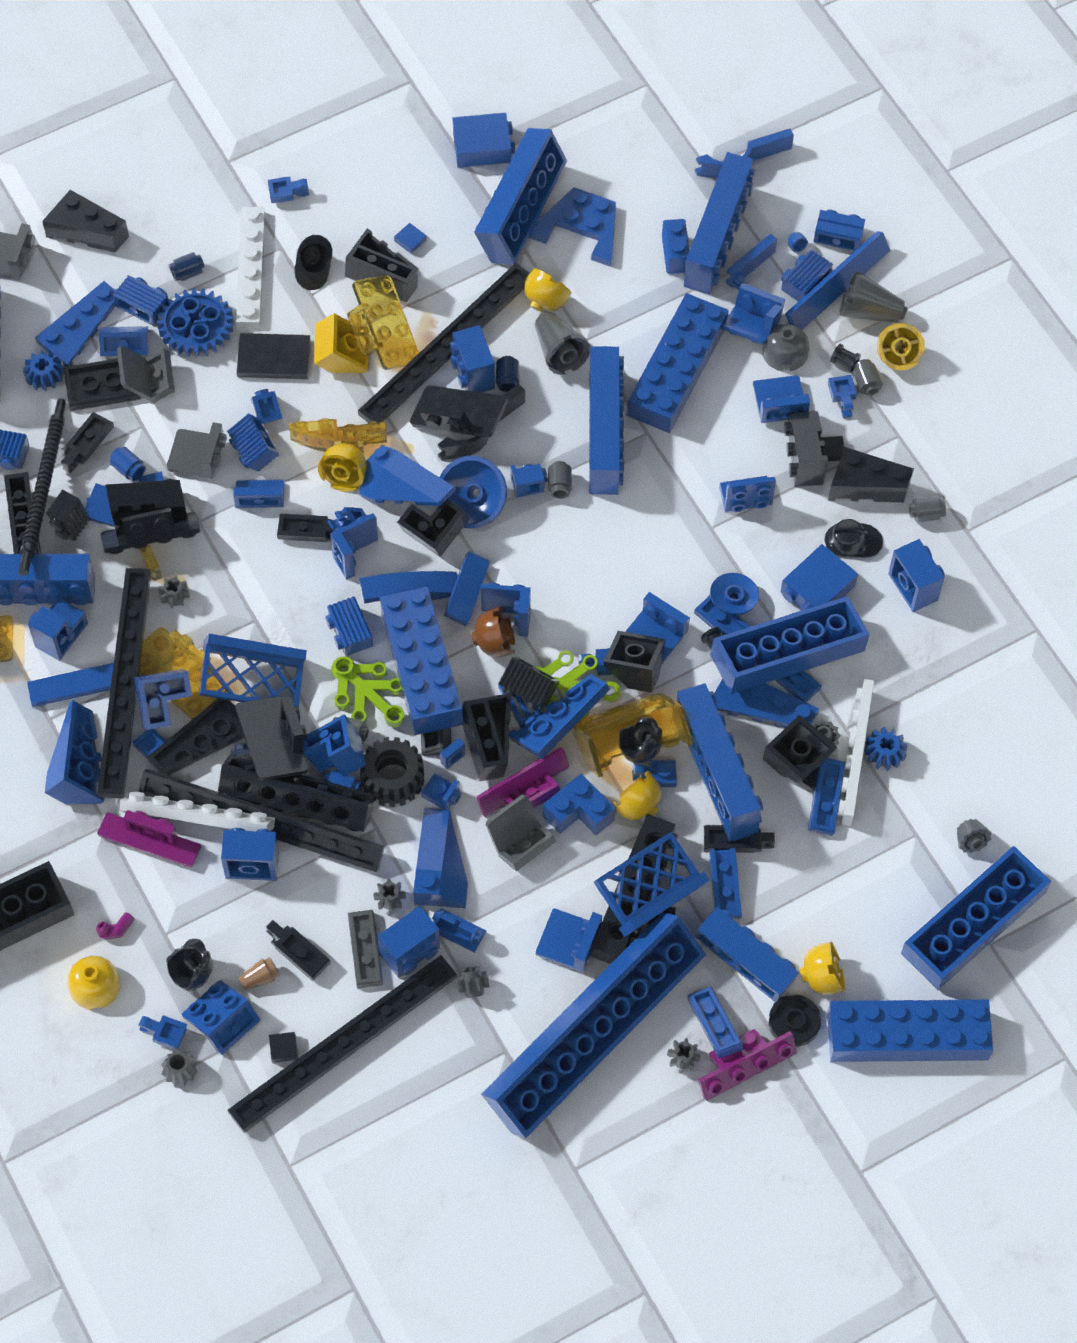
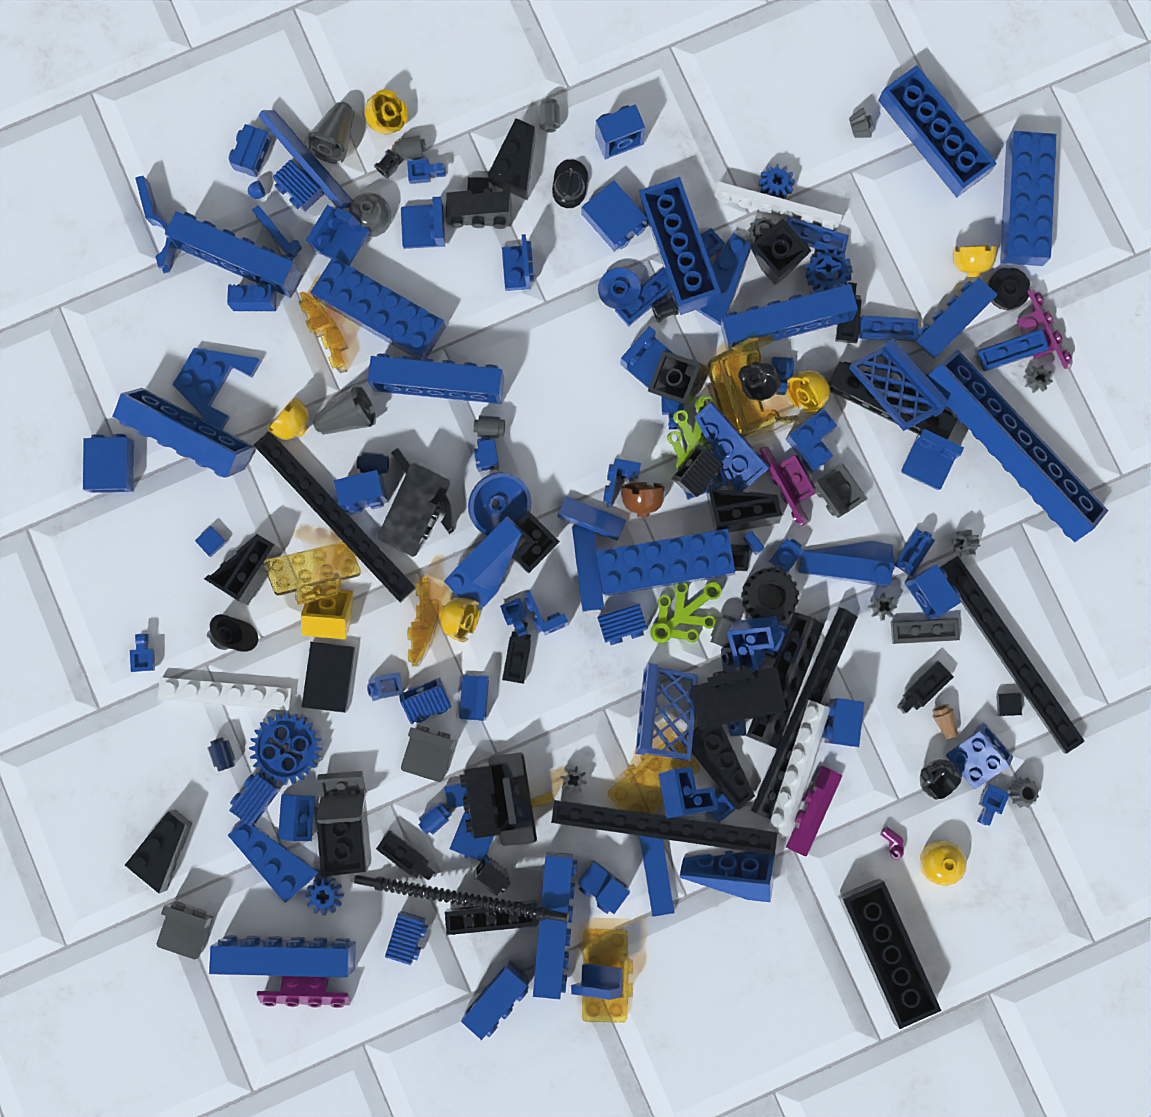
camera: 80 degrees left, 20 degrees up
none -> clear yellow slope [299,291,349,374]
none -> blue gear [805,249,853,291]

